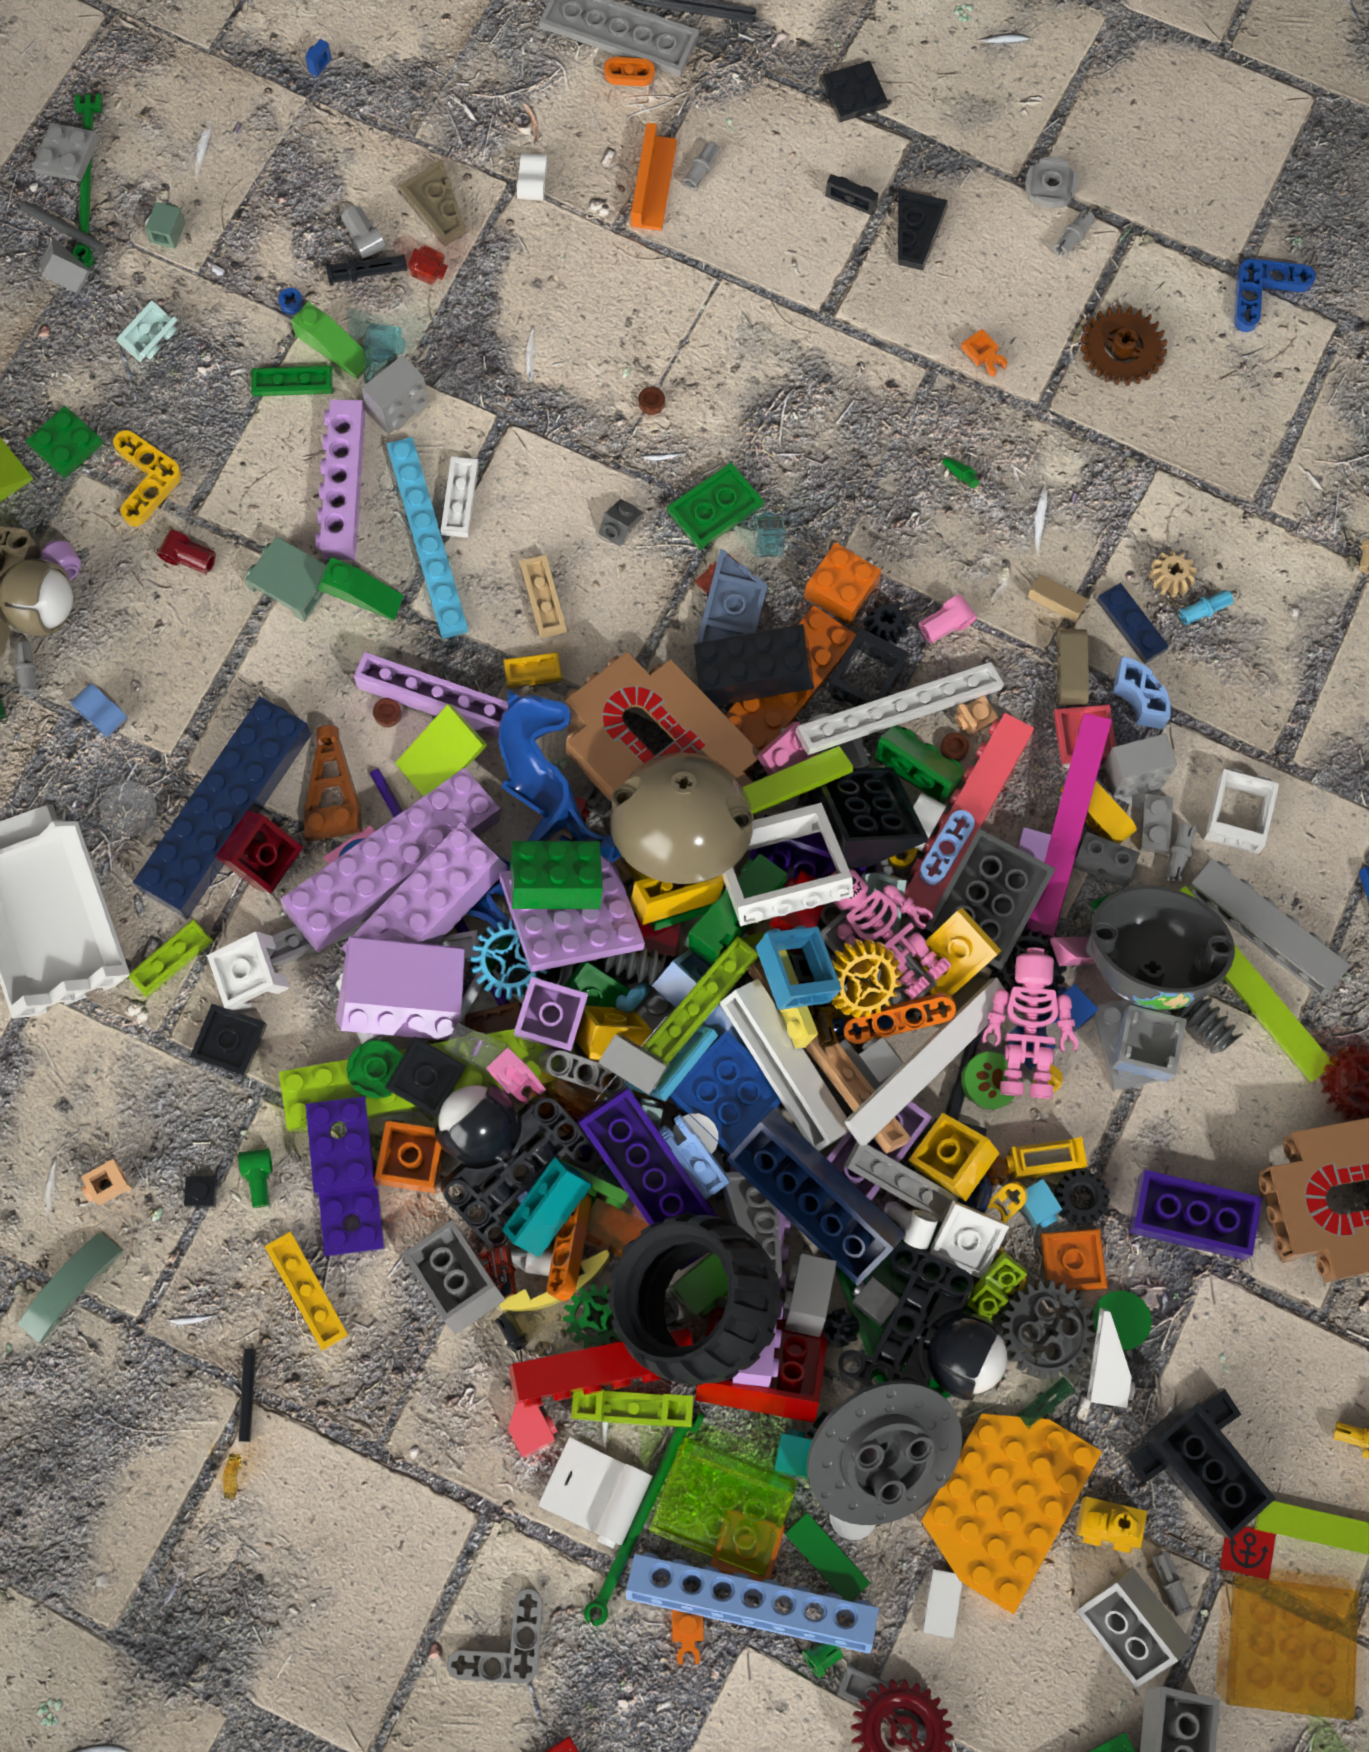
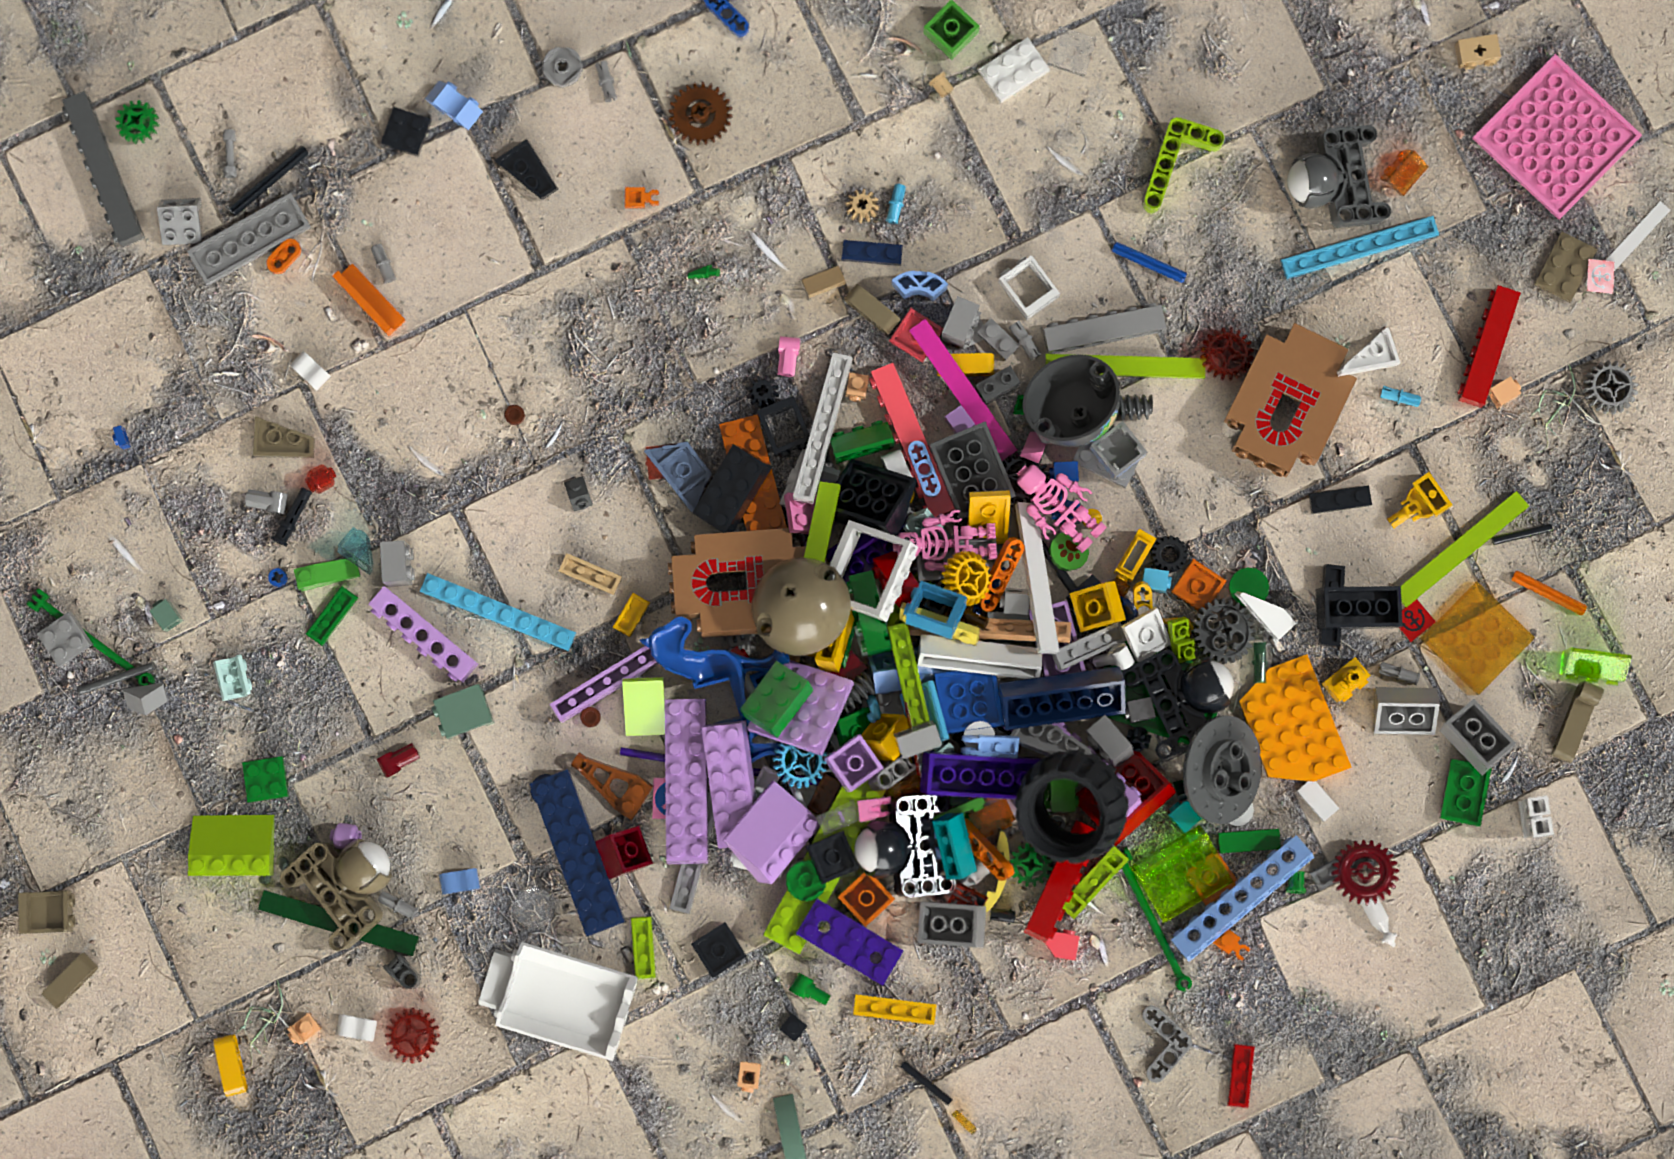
camera: 45 degrees left, 10 degrees up
yellow beam [113,430,182,527] -> none
white panel [207,931,290,1012] -> none
green slope [317,557,404,621] -> none
white plate [441,457,479,538] -> none
white door [537,1437,653,1549] -> none
green plate [667,462,764,551] -> none
clear light blue slope [754,513,785,557] -> none
orange brick [804,542,882,625] -> none
black plate [825,174,879,216] -> none
copper tile [940,733,969,762] -> none
dark purple brick [1128,1170,1263,1260] -> none
none -> light blue brick [425,80,483,130]
none -> black plate [1308,485,1372,514]

